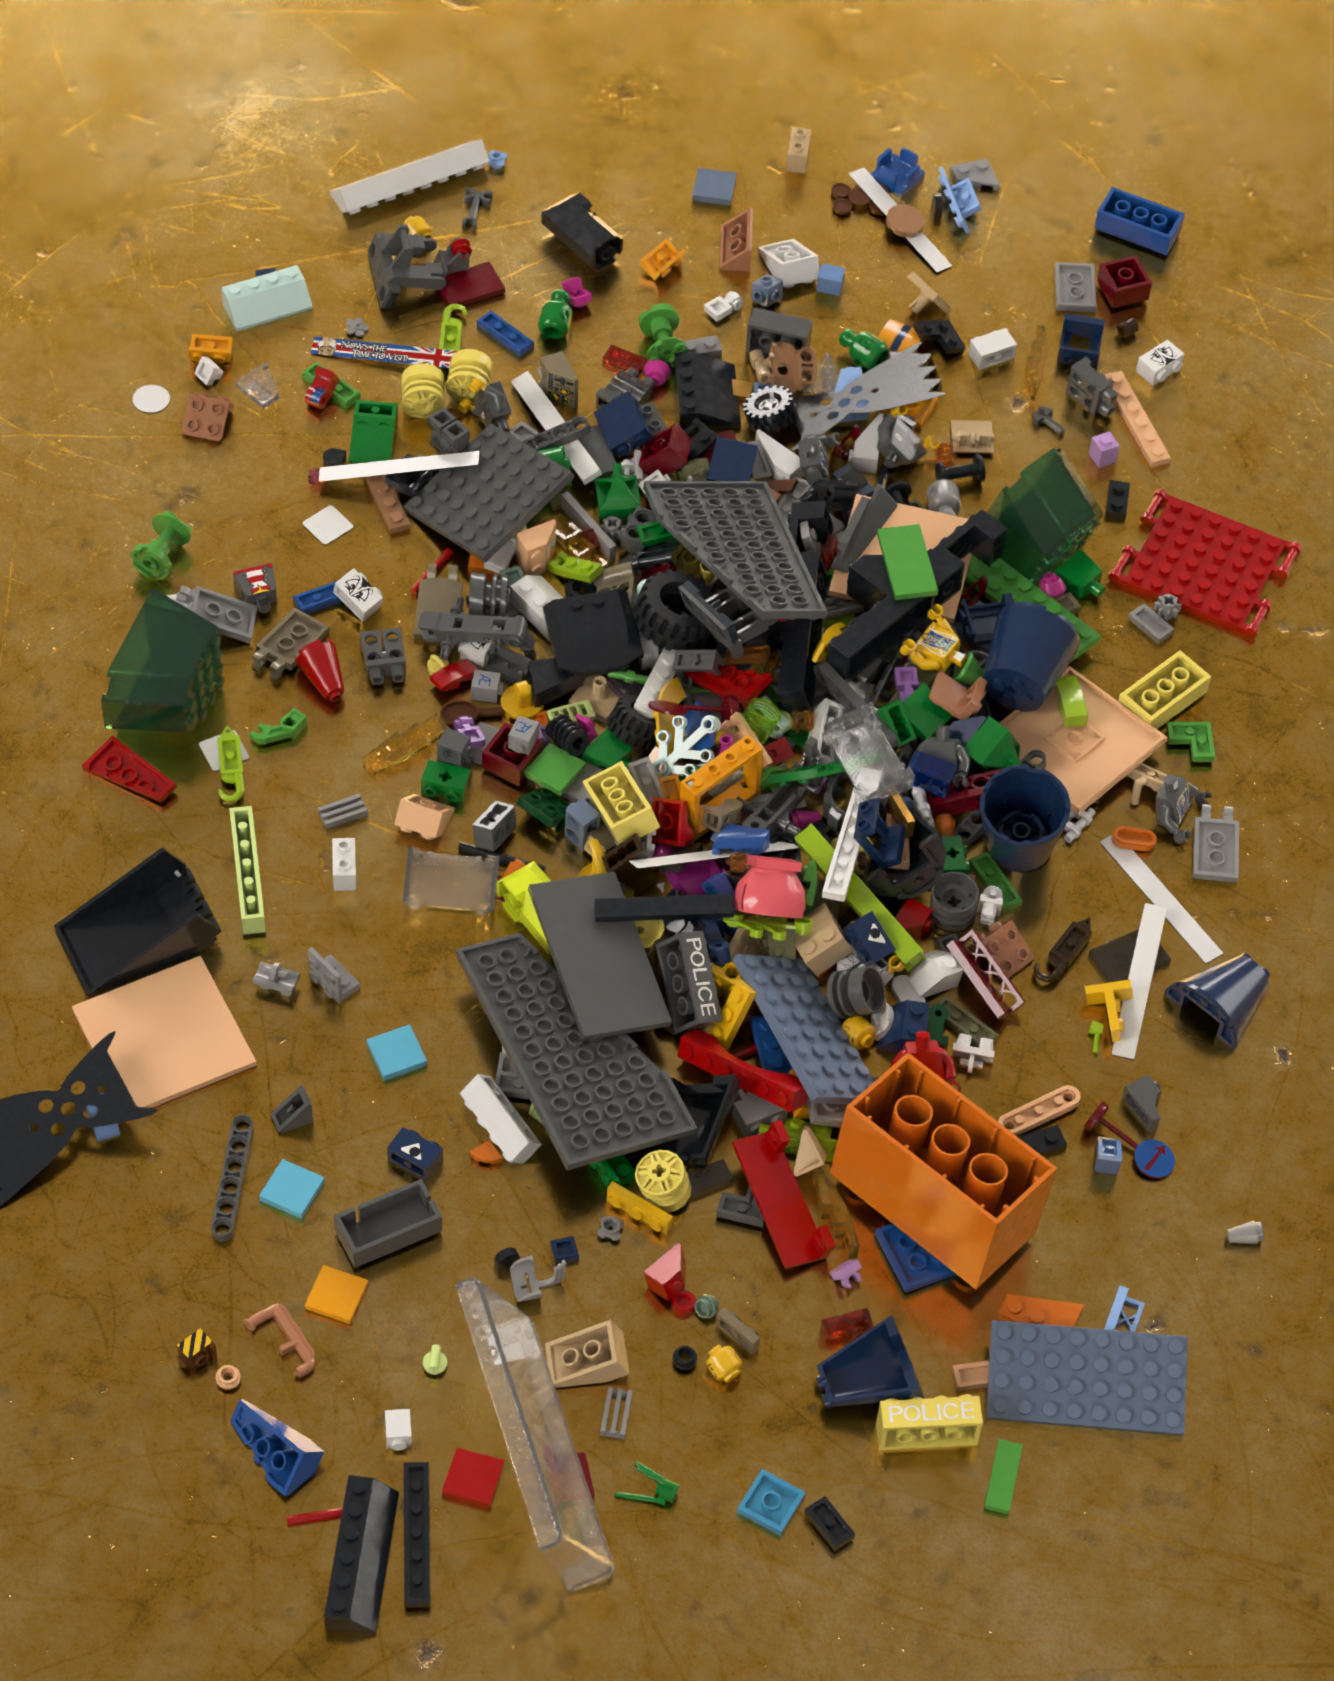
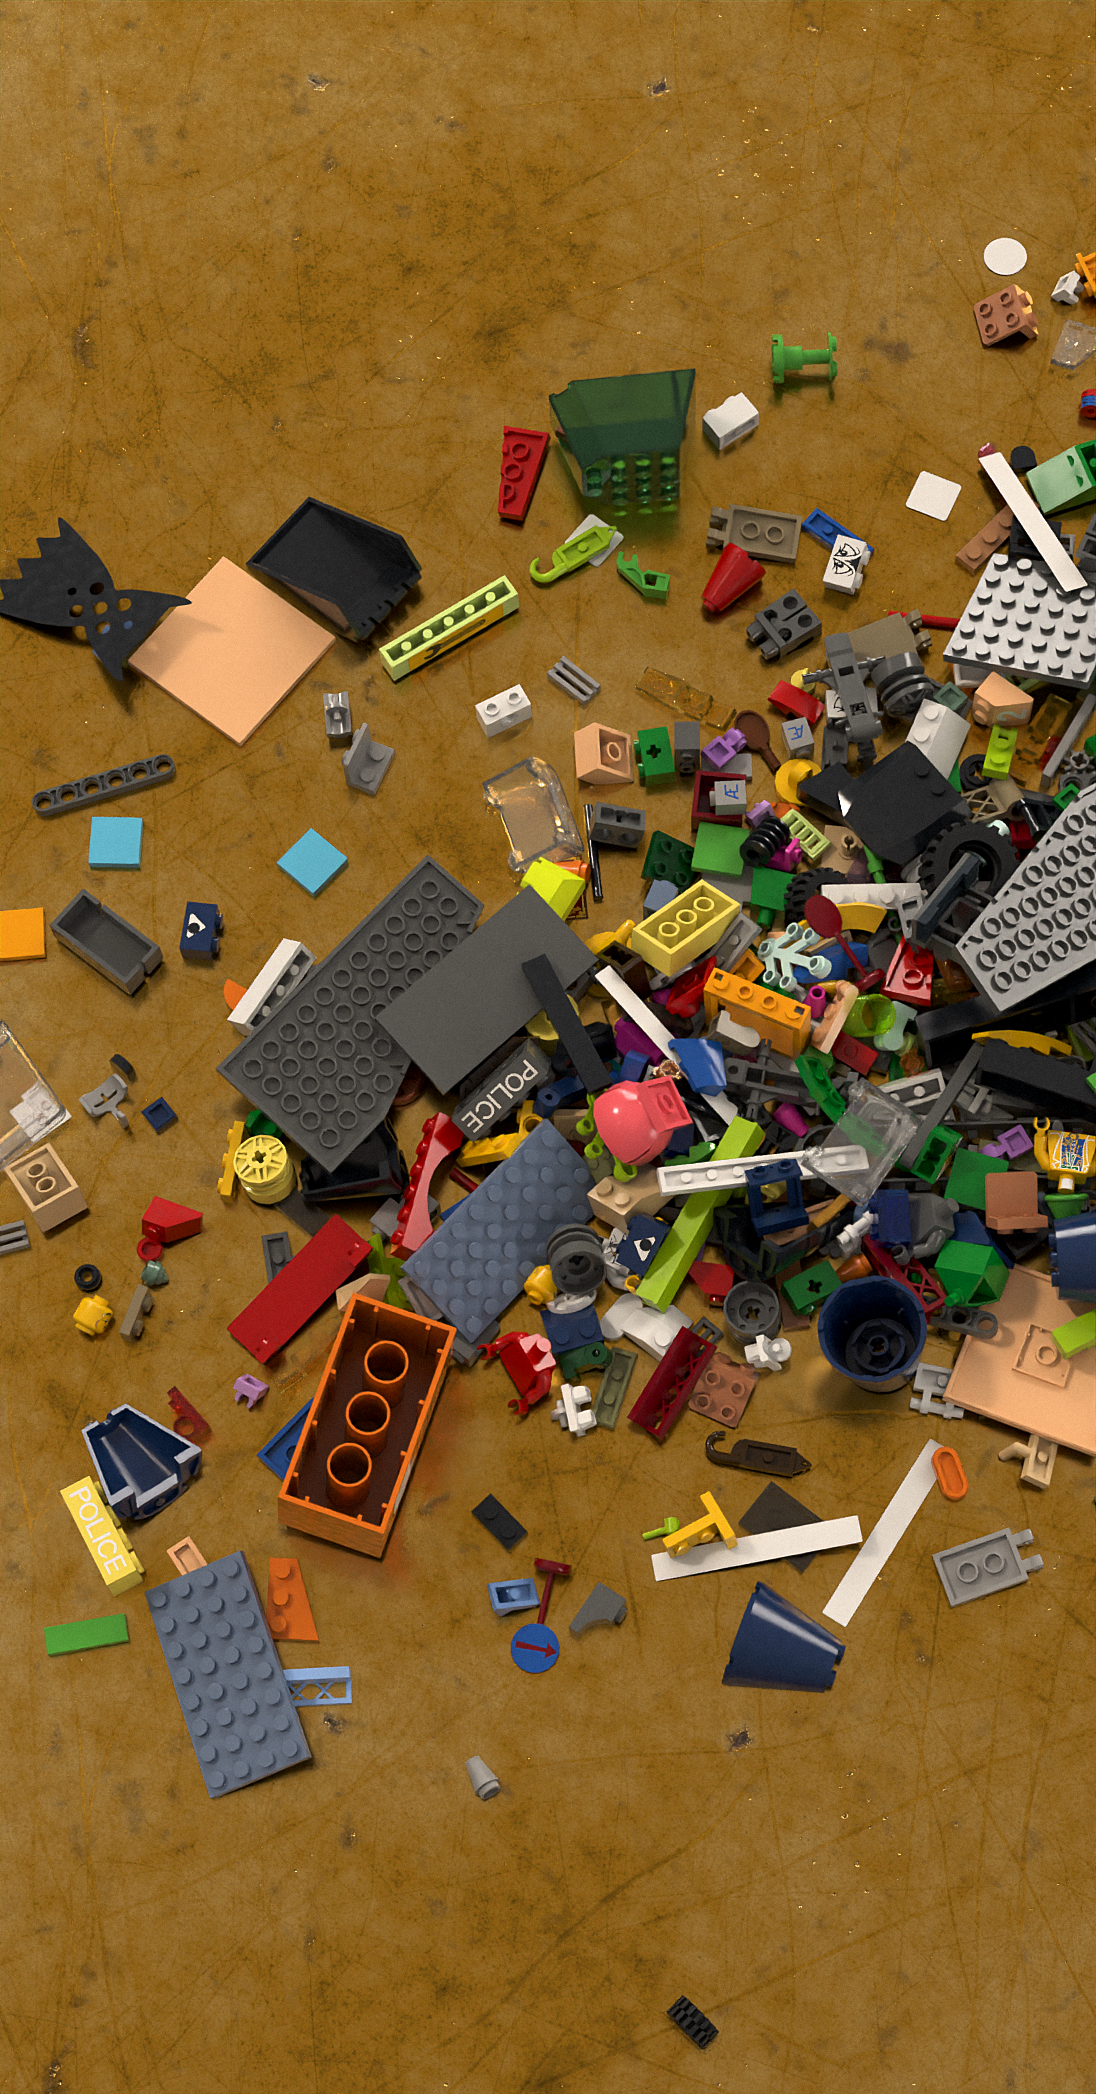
camera: 75 degrees right, 15 degrees up
light grey tile [173,586,257,643] -> none
dark grey torso [233,563,277,613] -> none
dark grey slope [271,1086,313,1133] -> none
light grey plate [597,1216,624,1241] -> none
bright green tile [969,851,1022,913] -> none
light nougat plate [998,1085,1080,1136] -> none
dark grey torso [1156,775,1212,844] -> none

